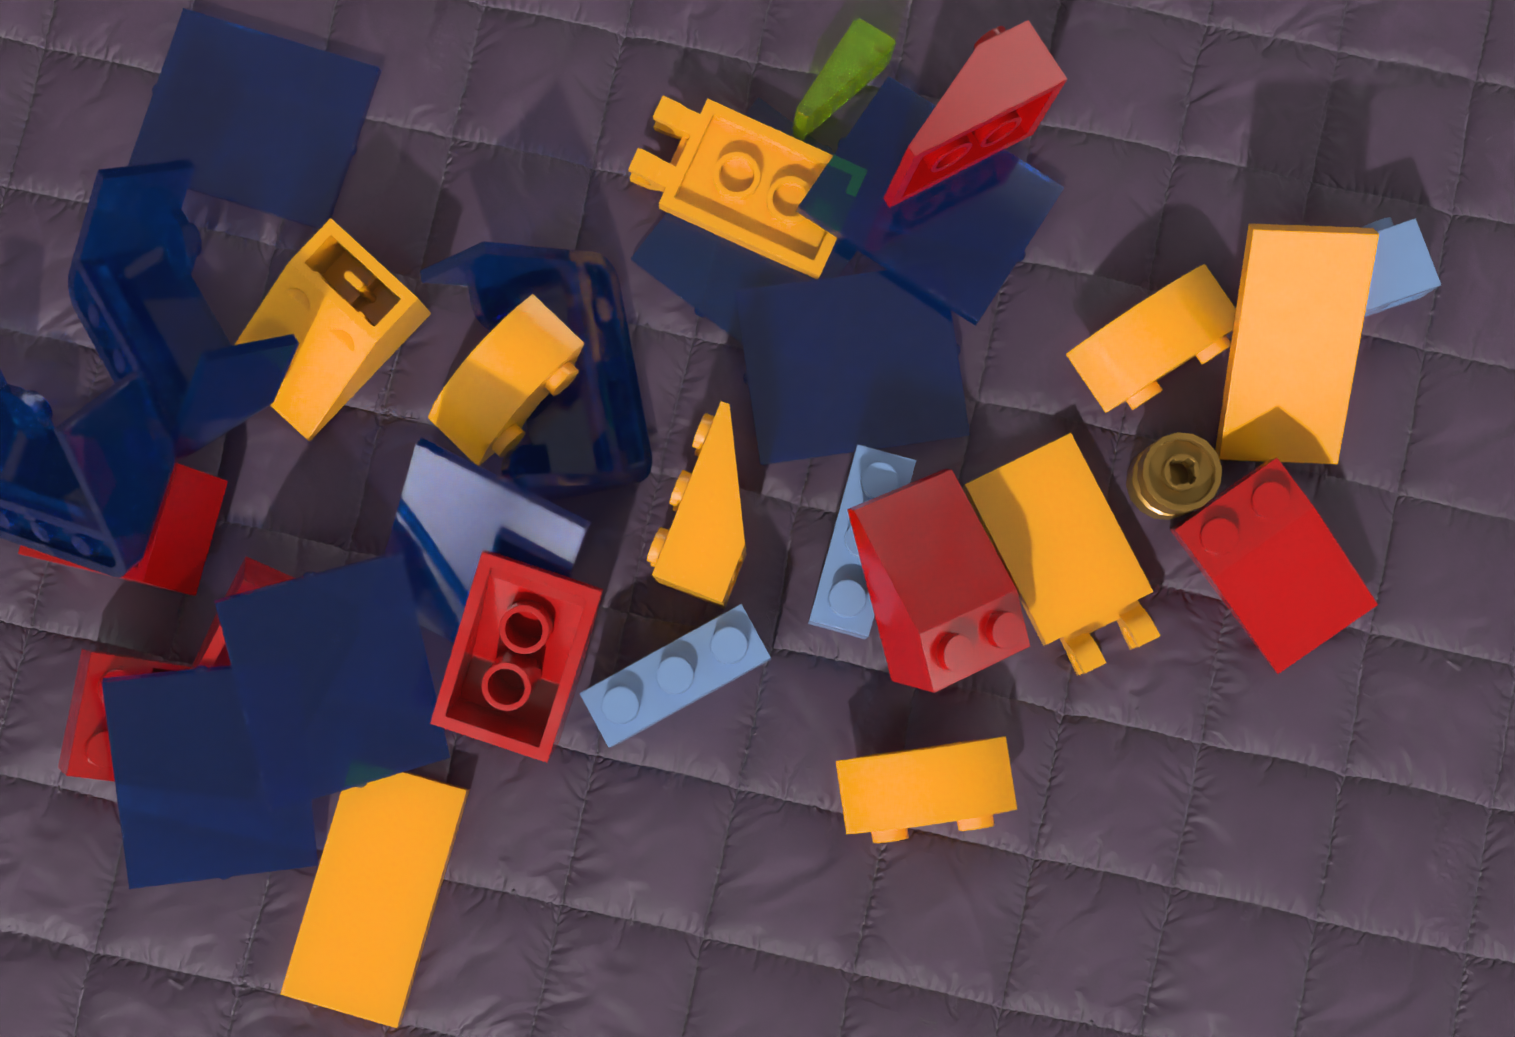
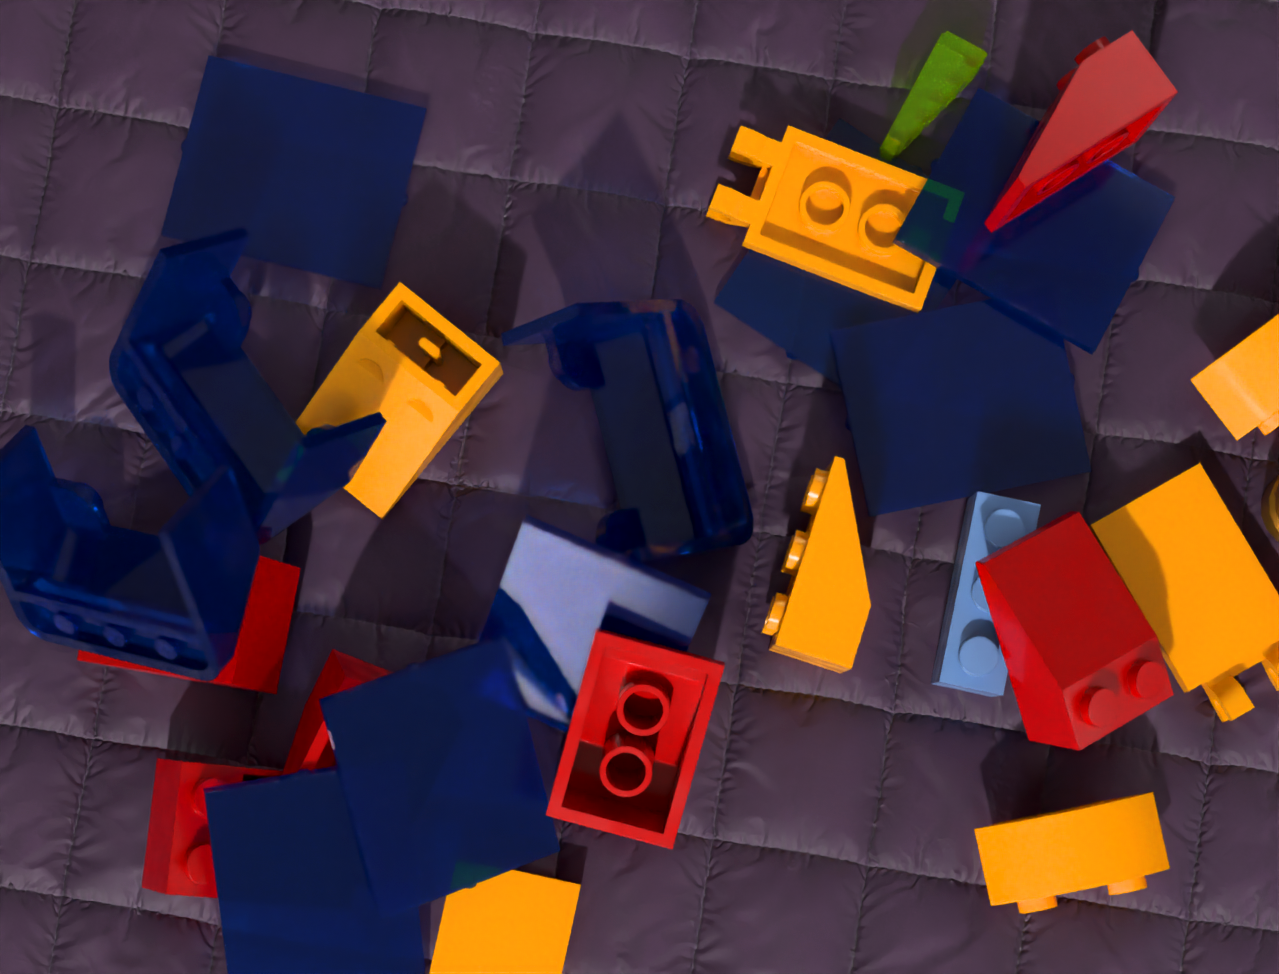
camera: 10 degrees left, 0 degrees up
light orange brick [428,294,584,466] -> none
medium blue brick [579,604,771,748] -> none

